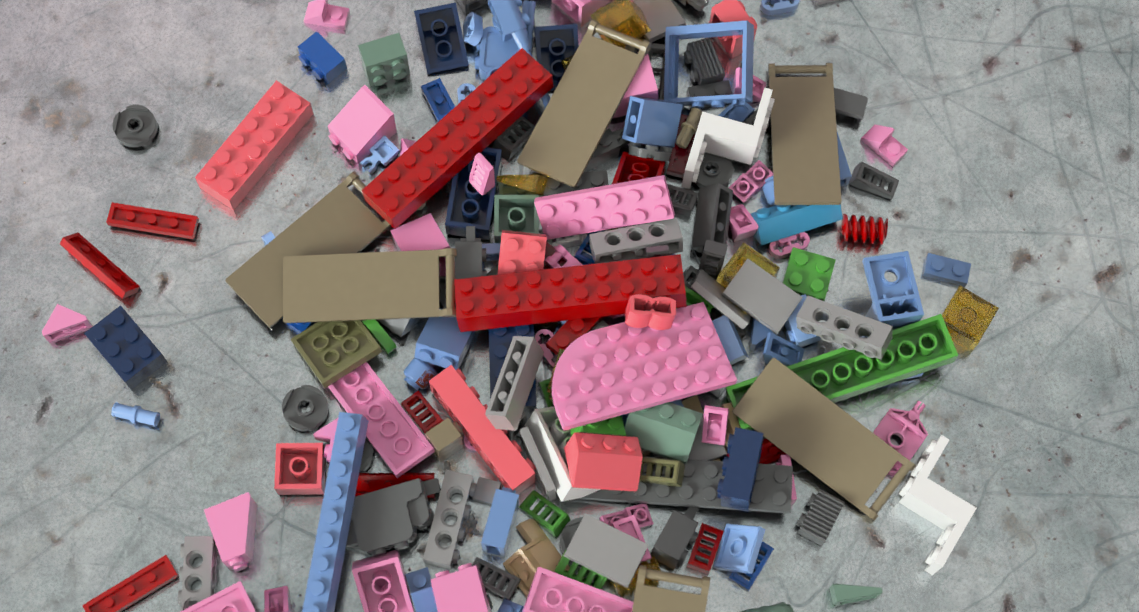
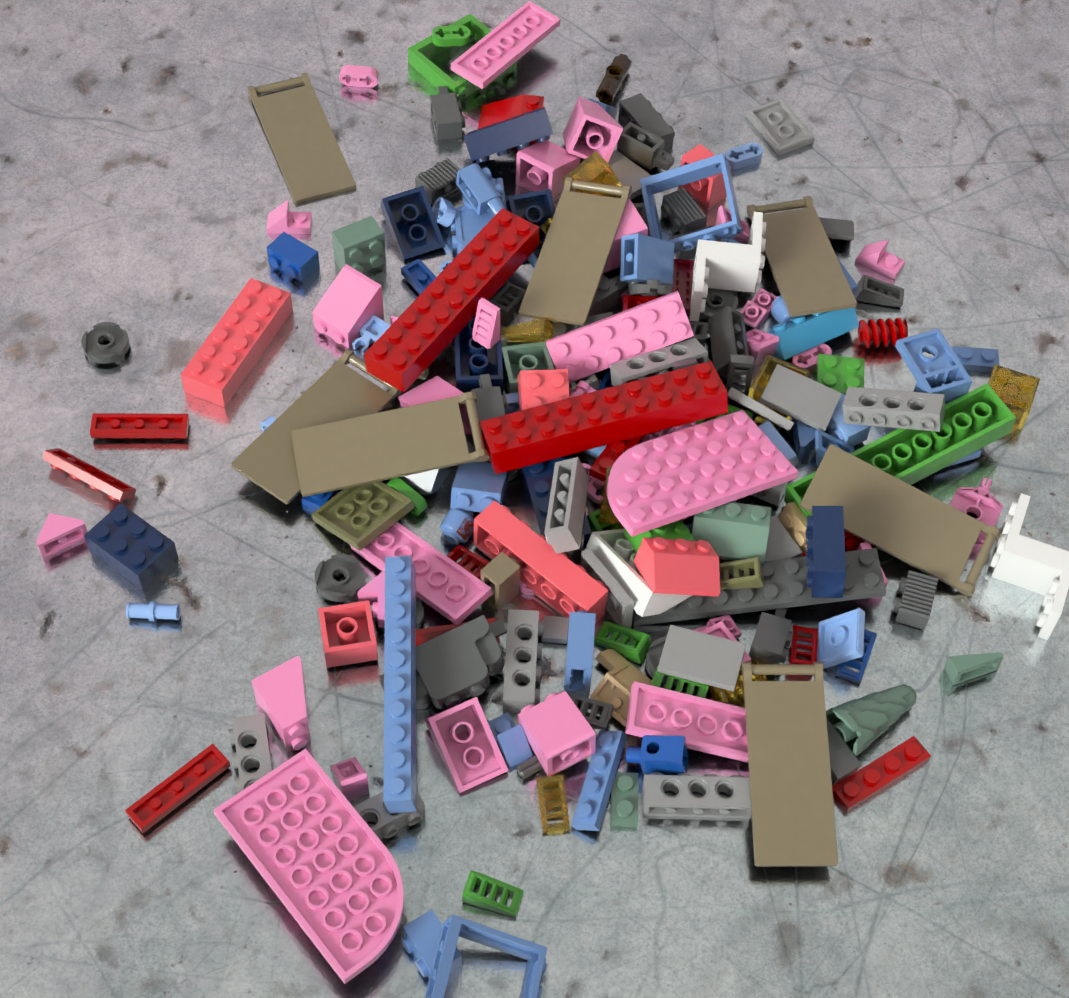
camera: 10 degrees left, 15 degrees down
coral brick [625,294,676,330] -> none
dark tan axle [675,107,703,149] -> none
bright pink slope [702,405,729,446] -> none

